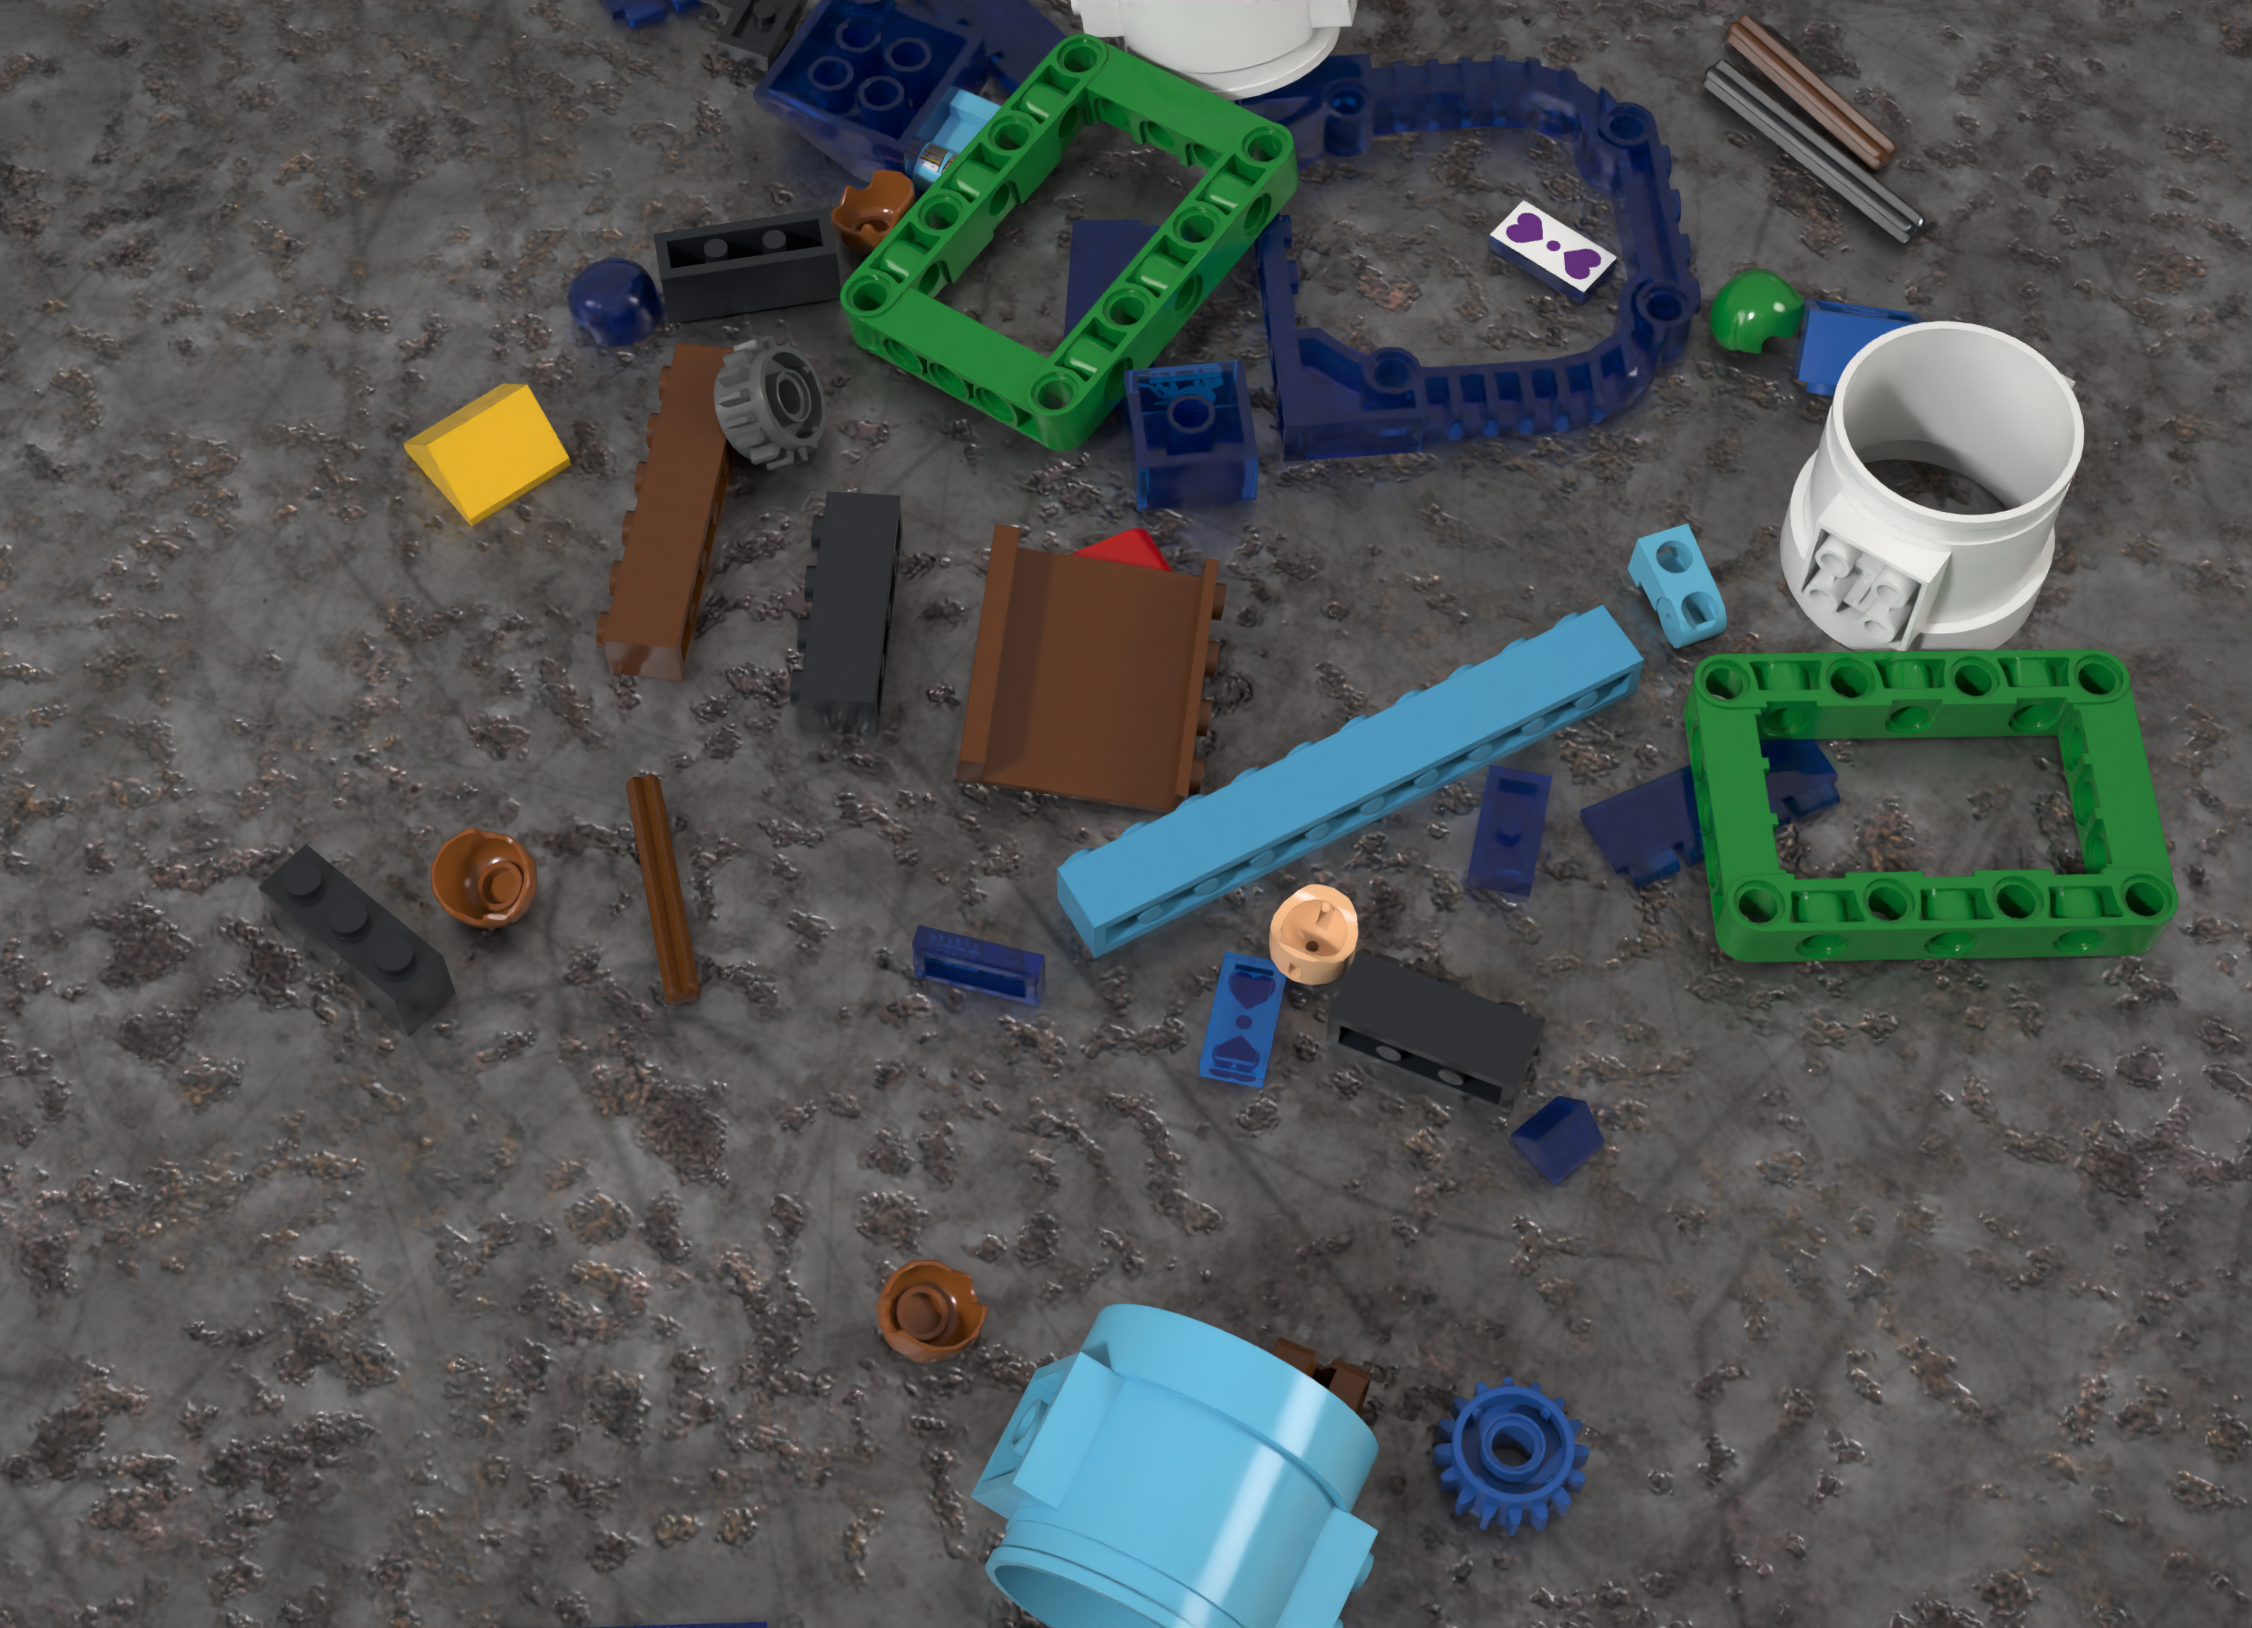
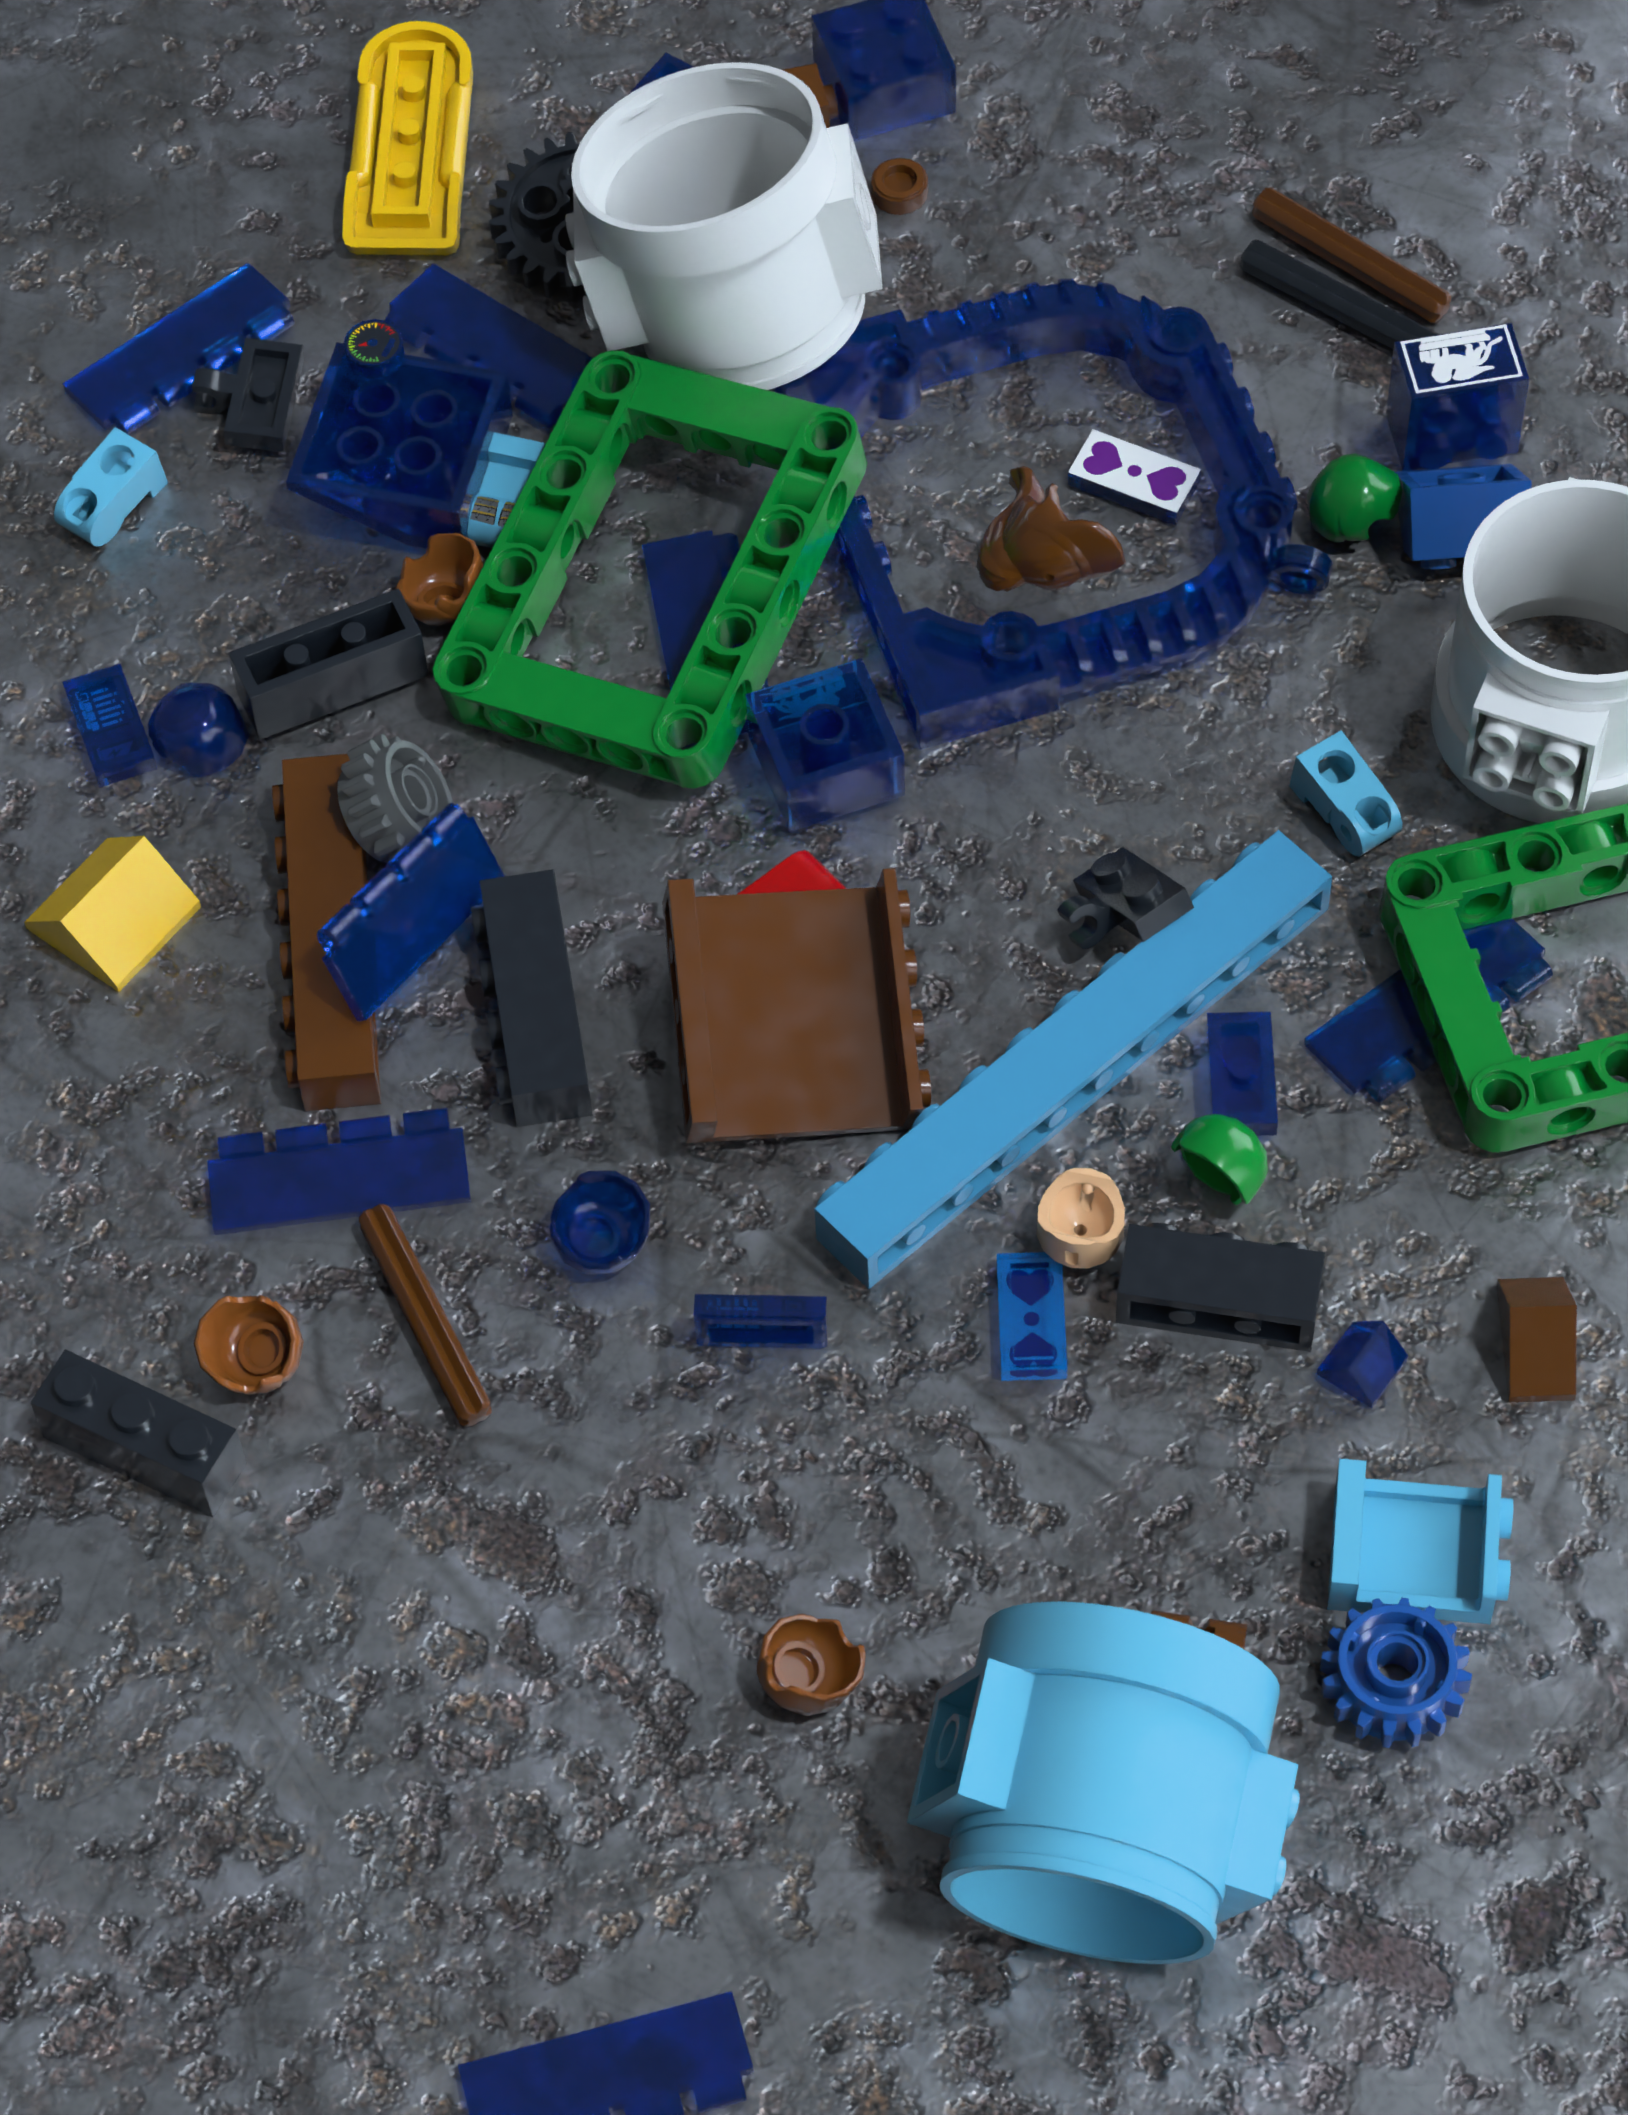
camera: 10 degrees left, 0 degrees up
none -> medium azure leg [54,427,168,547]
none -> clear blue tile [62,664,158,788]
none -> clear blue windscreen [207,1107,471,1235]
none -> clear blue windscreen [317,803,505,1021]
none -> clear blue hair [549,1171,650,1275]
none -> reddish brown piece [976,466,1125,592]
none -> black plate [1057,847,1194,949]
none -> green hair [1171,1114,1268,1205]
none -> clear blue tile [1269,544,1333,594]
none -> medium azure panel [1327,1458,1513,1624]
none -> clear blue brick [1386,323,1530,471]
none -> reddish brown slope [1496,1277,1577,1403]

